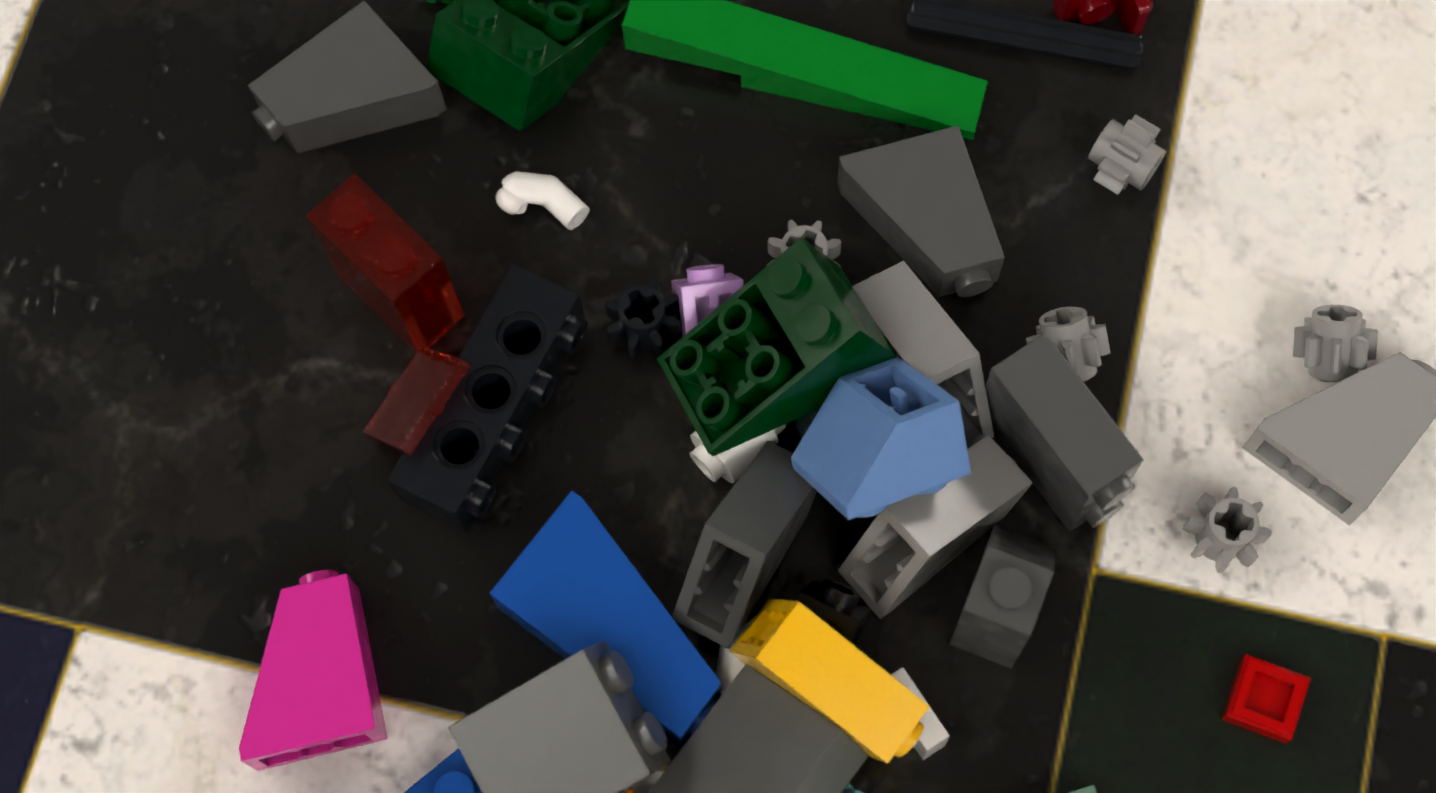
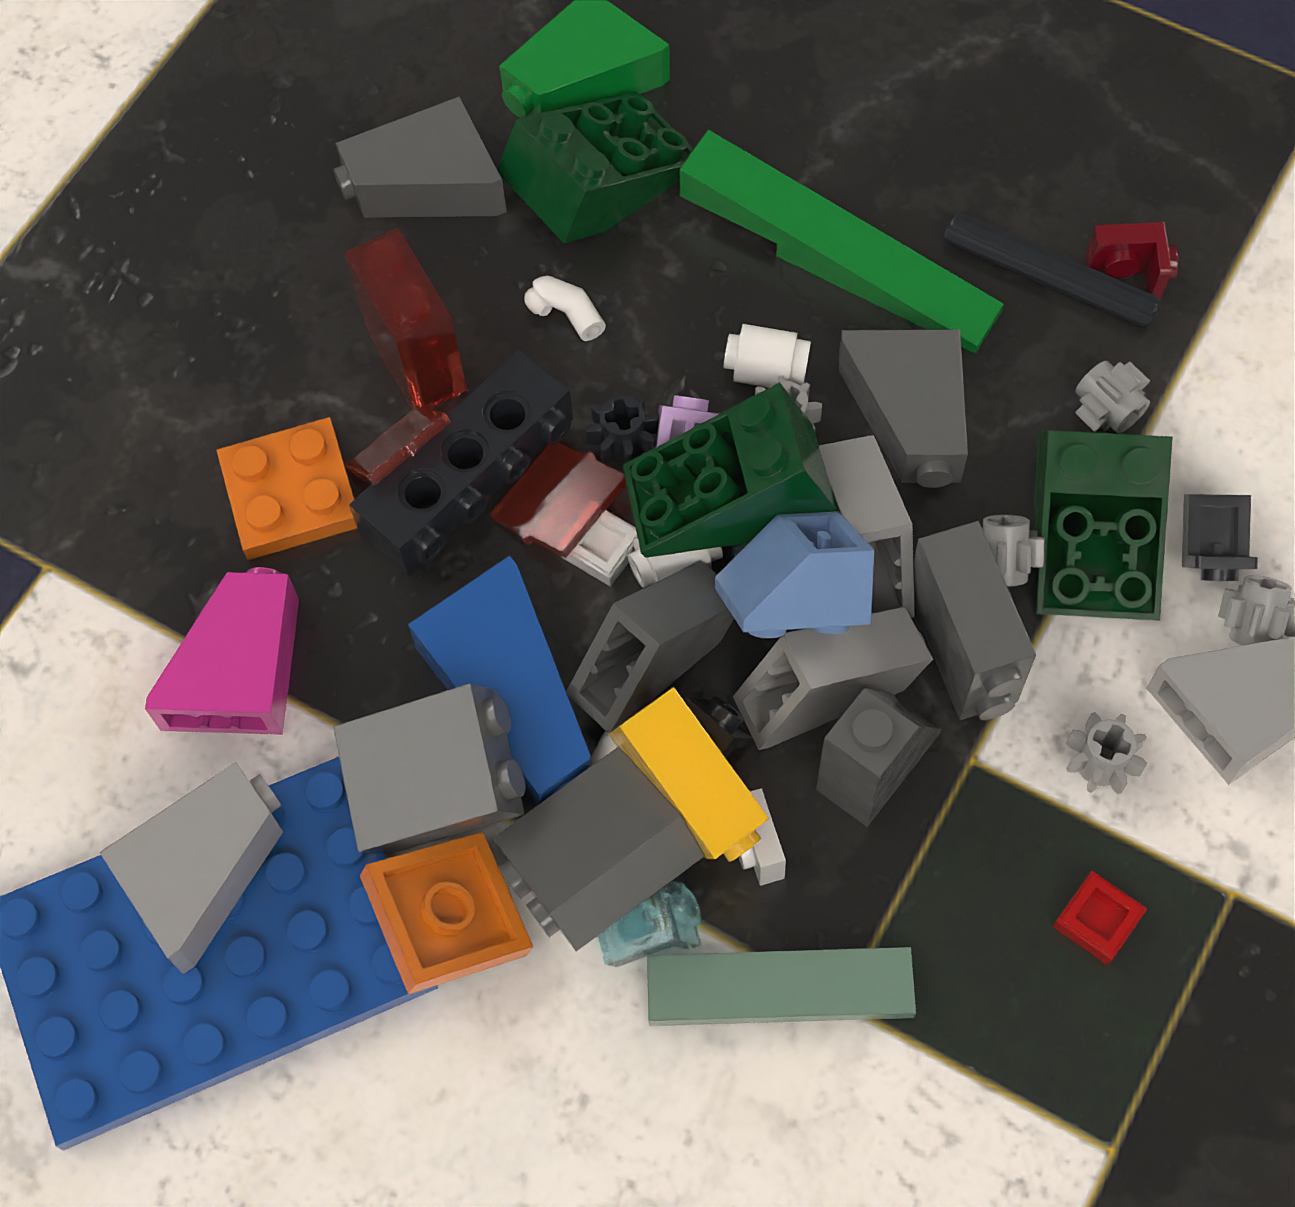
camera: 15 degrees right, 5 degrees down
none -> orange plate [216,417,357,560]
none -> clear red piece [490,442,627,558]
none -> white tile [560,503,637,587]
none -> white brick [724,324,811,387]
none -> dark green slope [1034,430,1173,621]
none -> black bracket [1182,494,1258,581]

